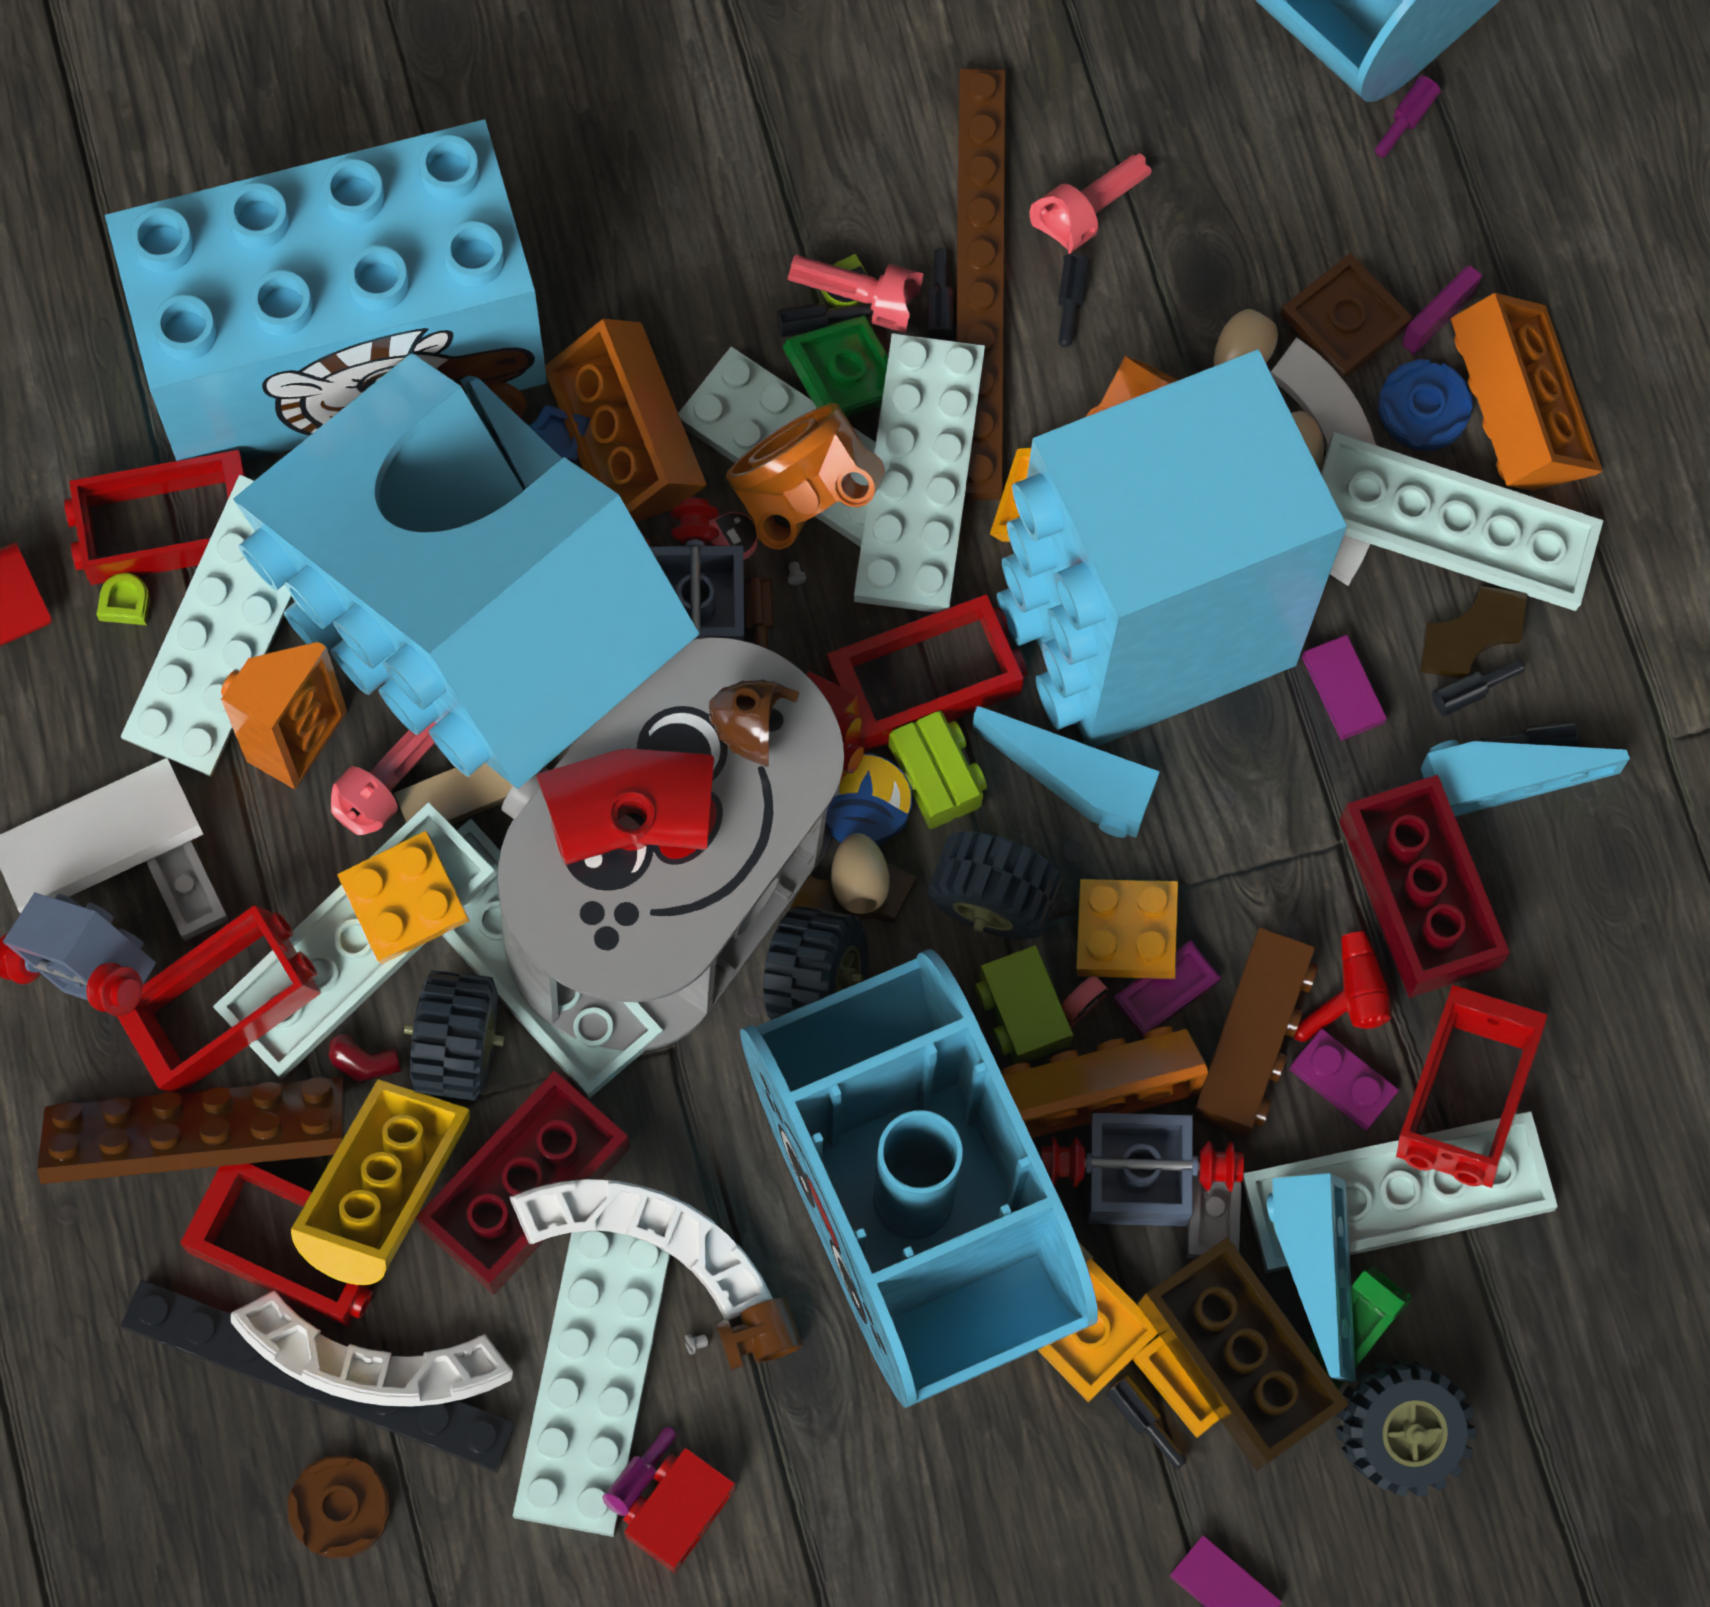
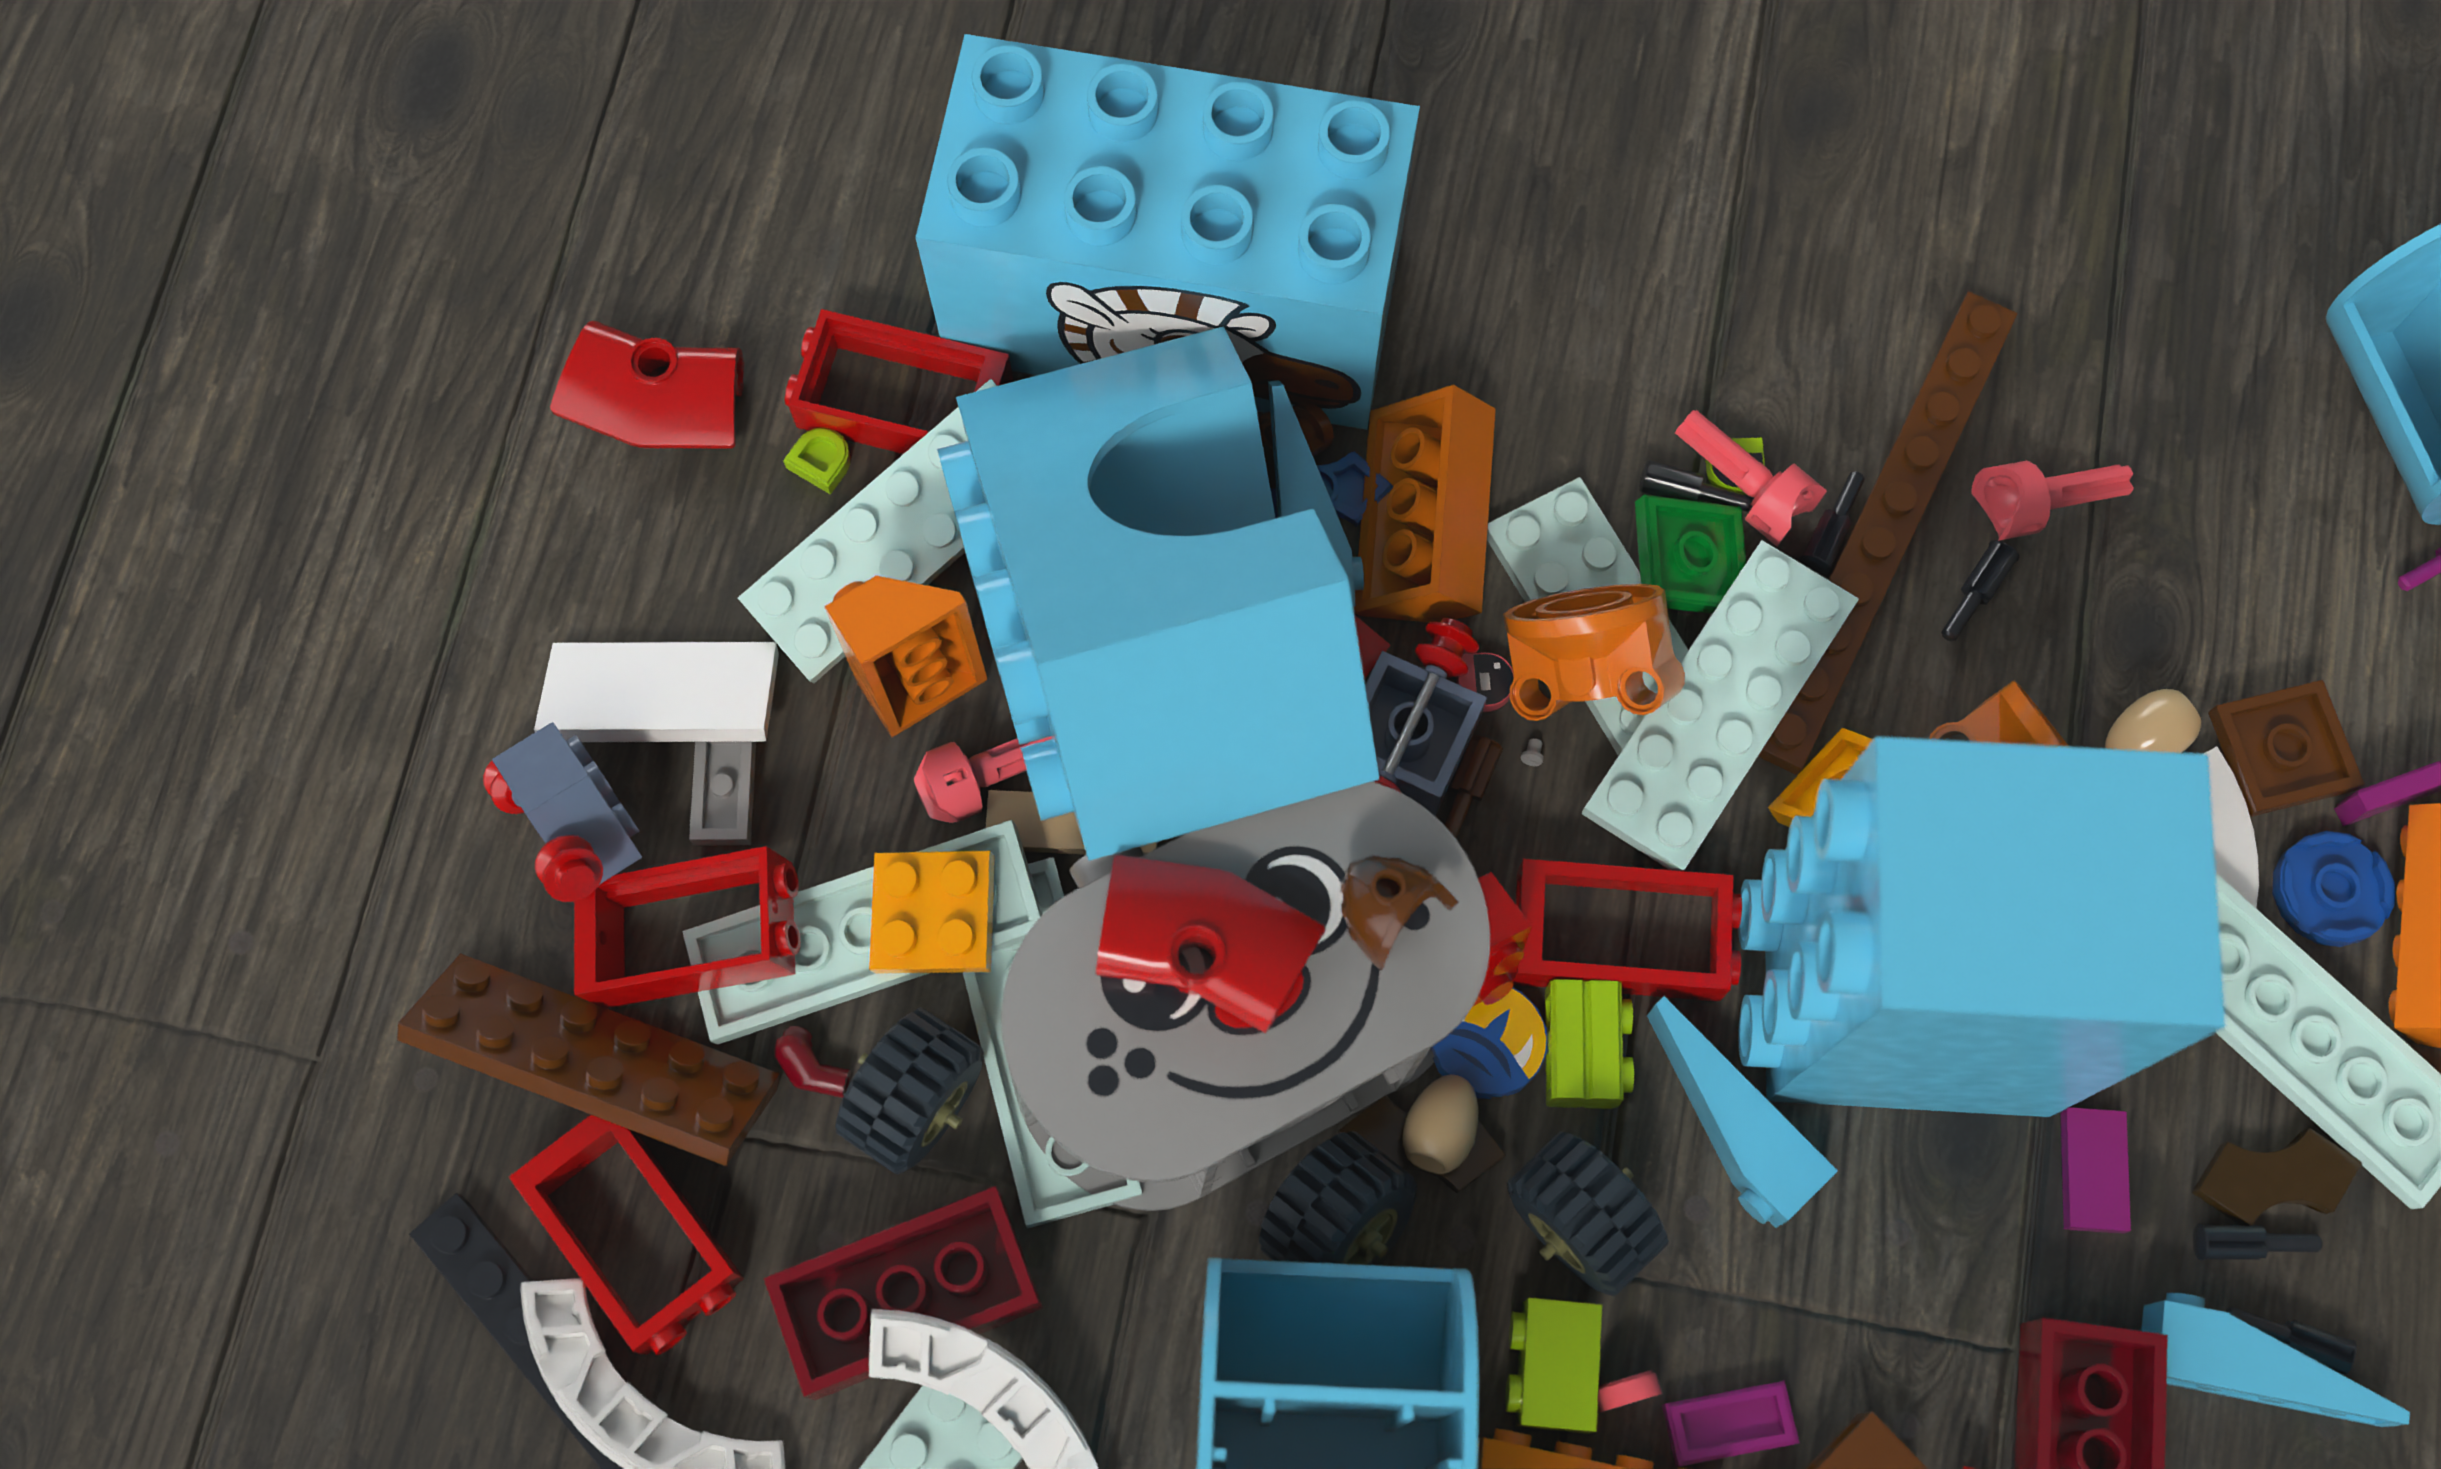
camera: 30 degrees right, 0 degrees up
yellow brick [291,1079,470,1285] -> none
light orange plate [1076,879,1178,979] -> none

